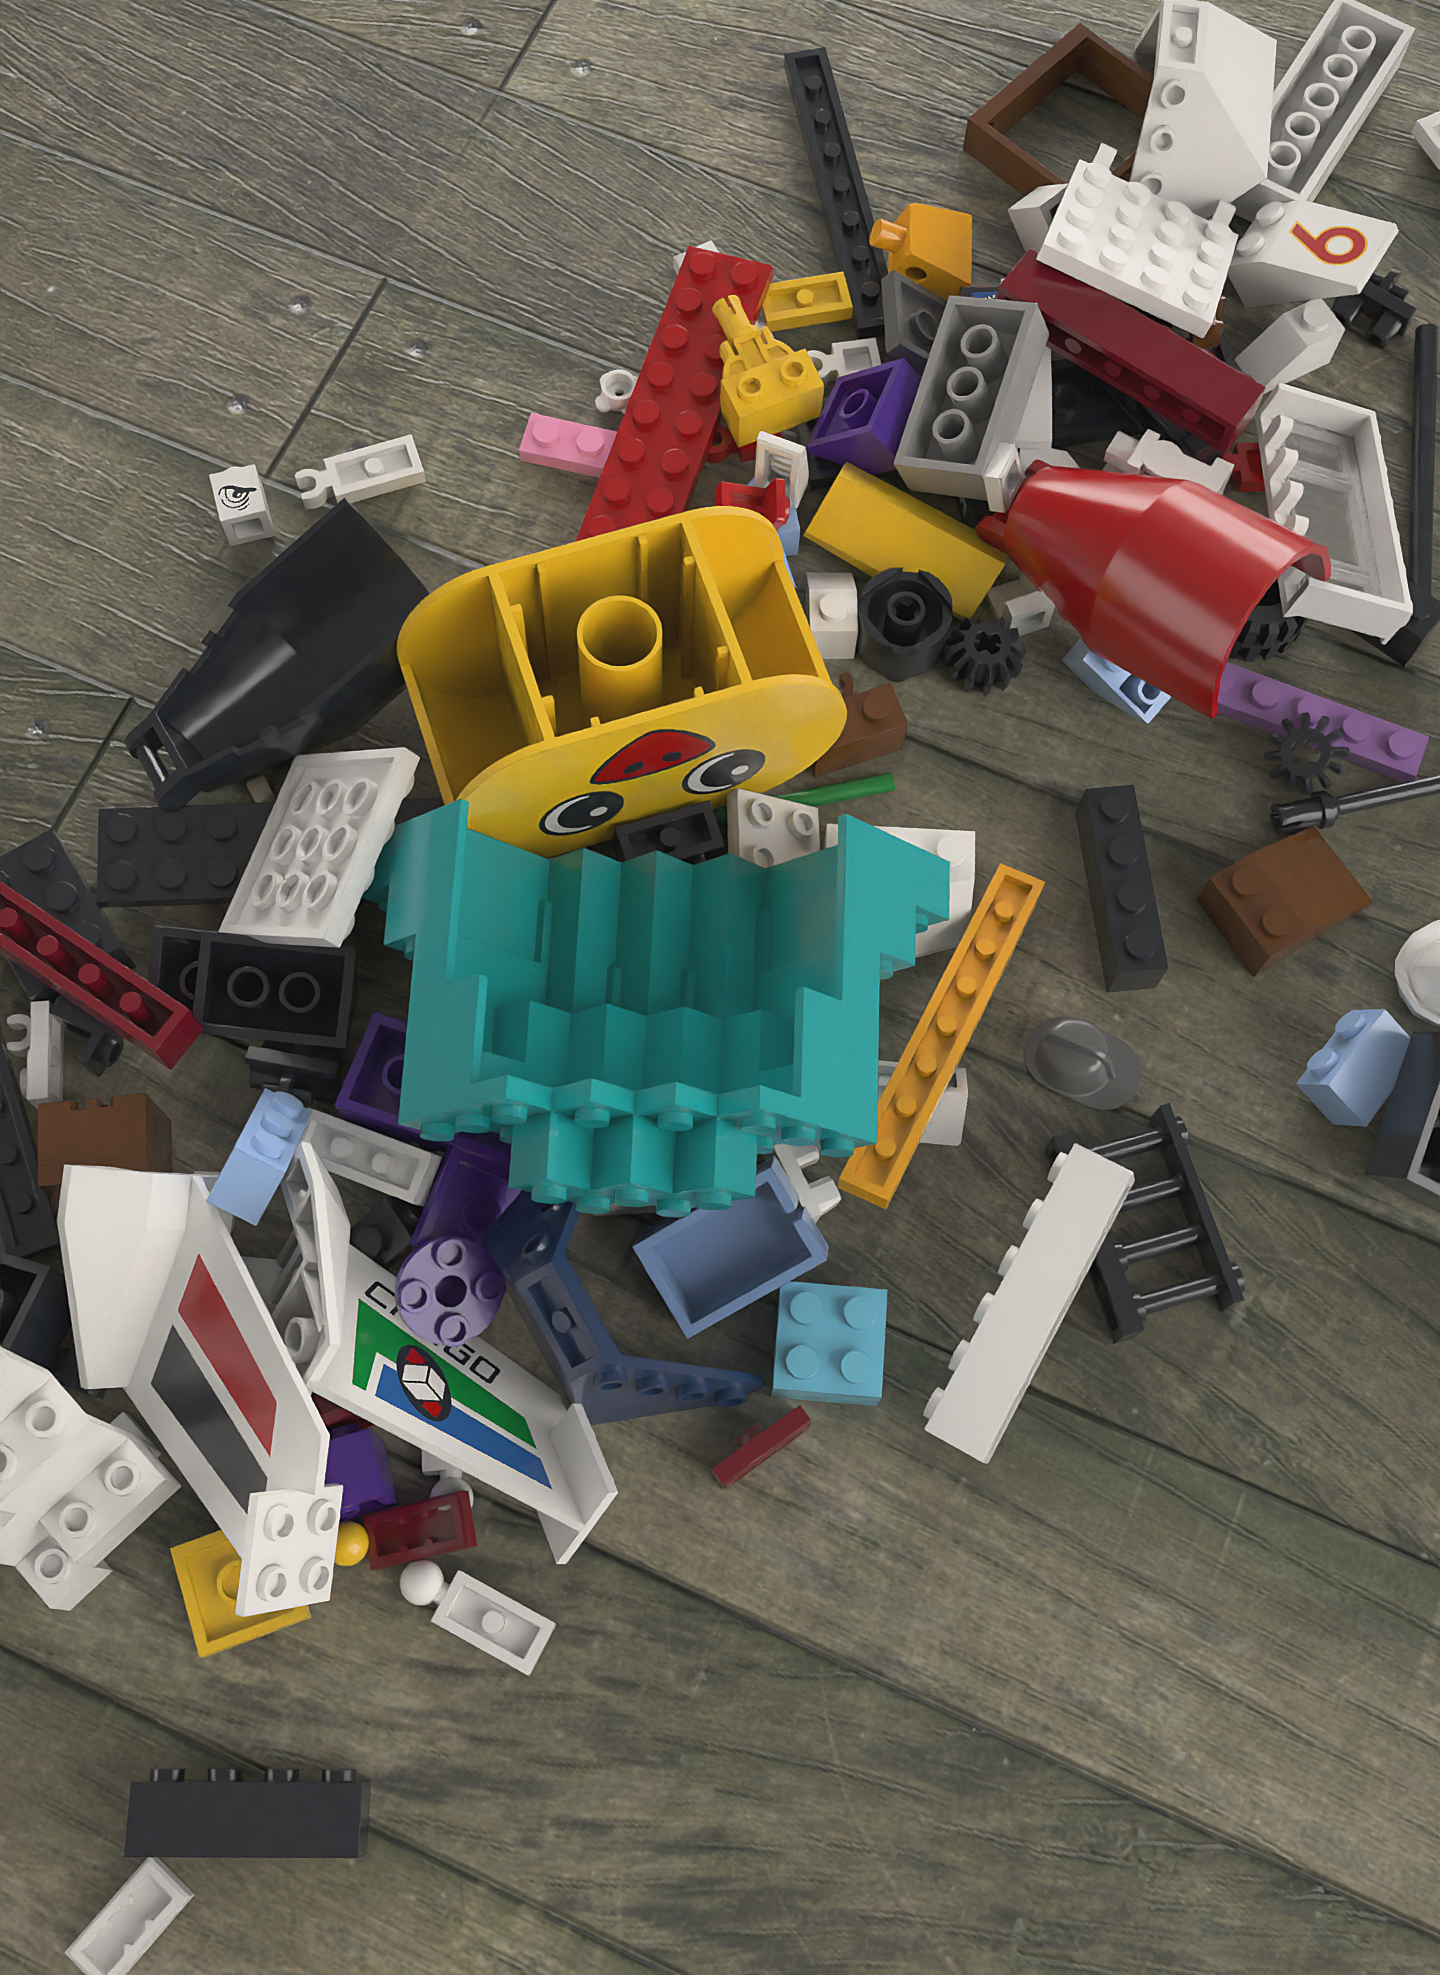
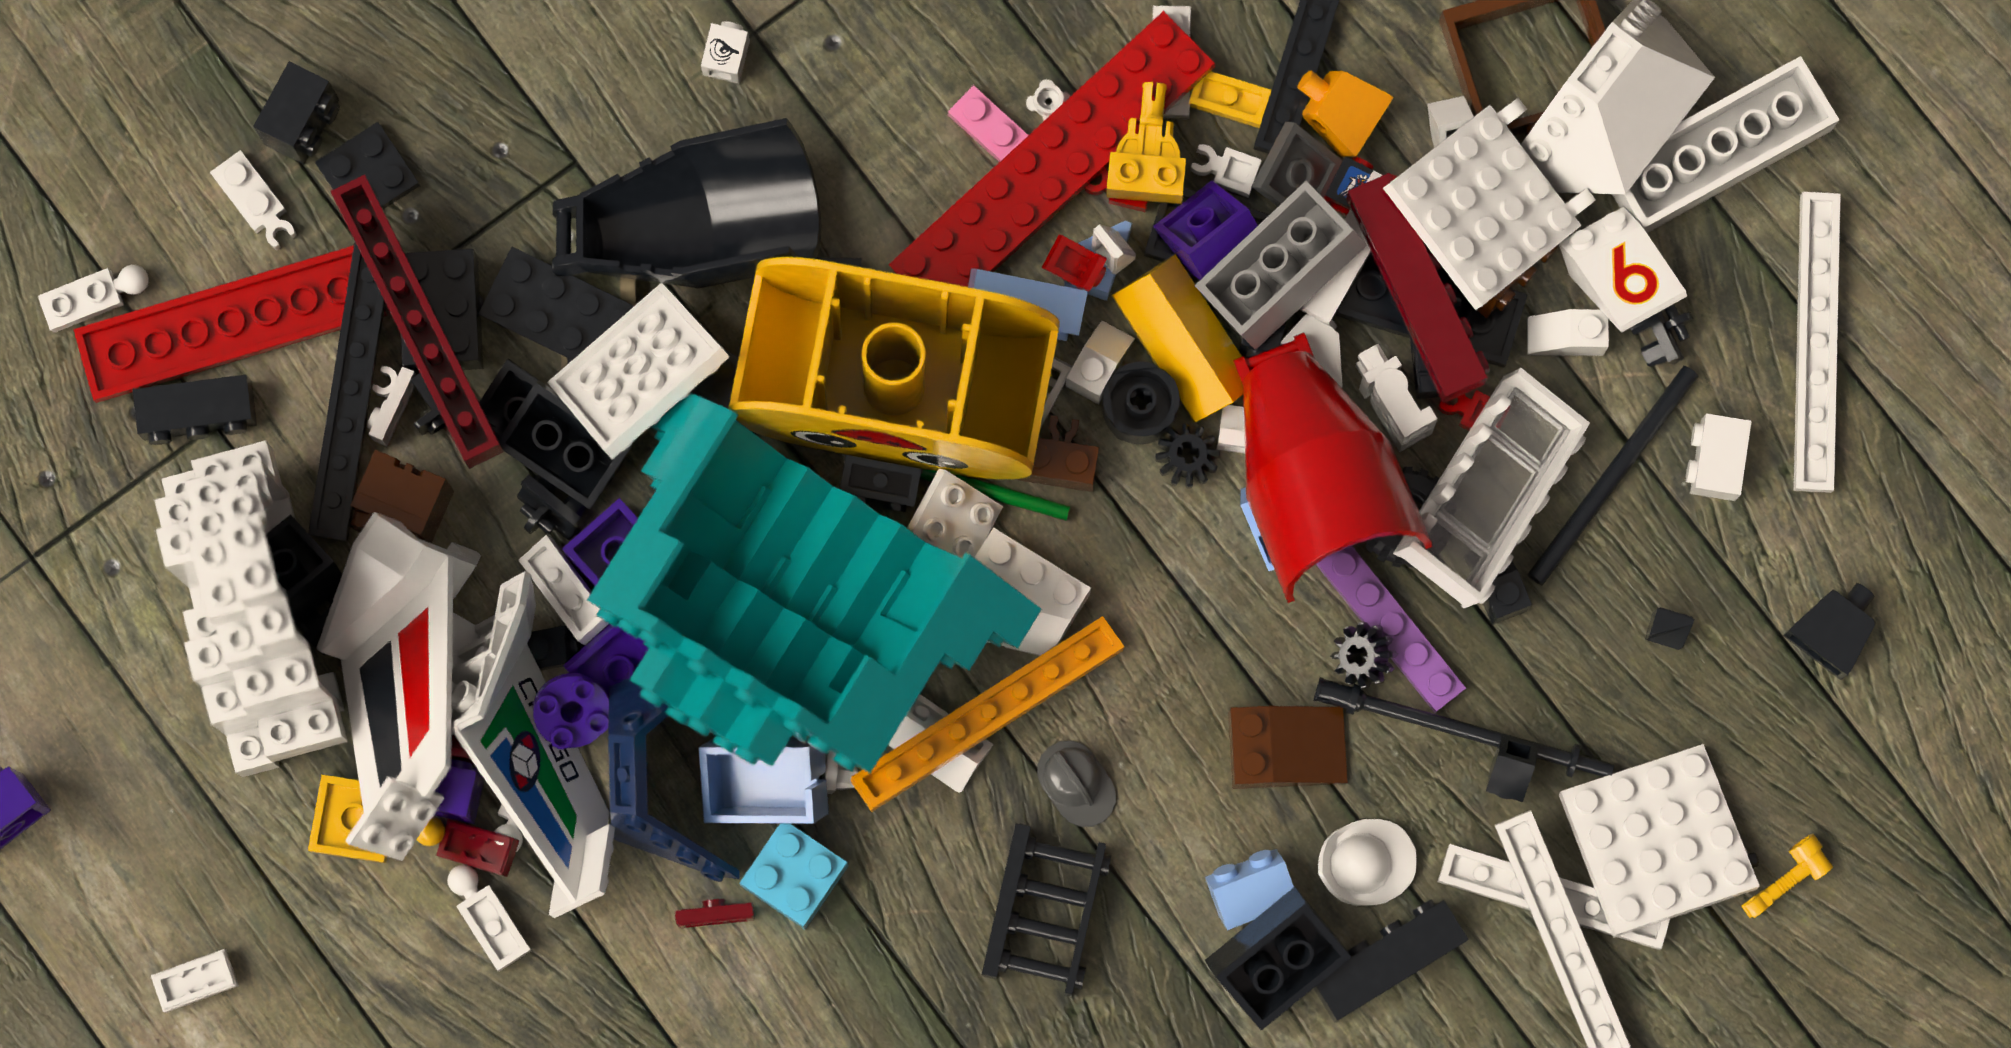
camera: 30 degrees right, 10 degrees up
black brick [124,1768,371,1858] -> none
light blue brick [206,1088,312,1226] -> none
white plate [295,434,426,509] -> none
white brick [923,1143,1135,1464] -> none
white tile [983,443,1023,513] -> none
black brick [1075,785,1168,993] -> none

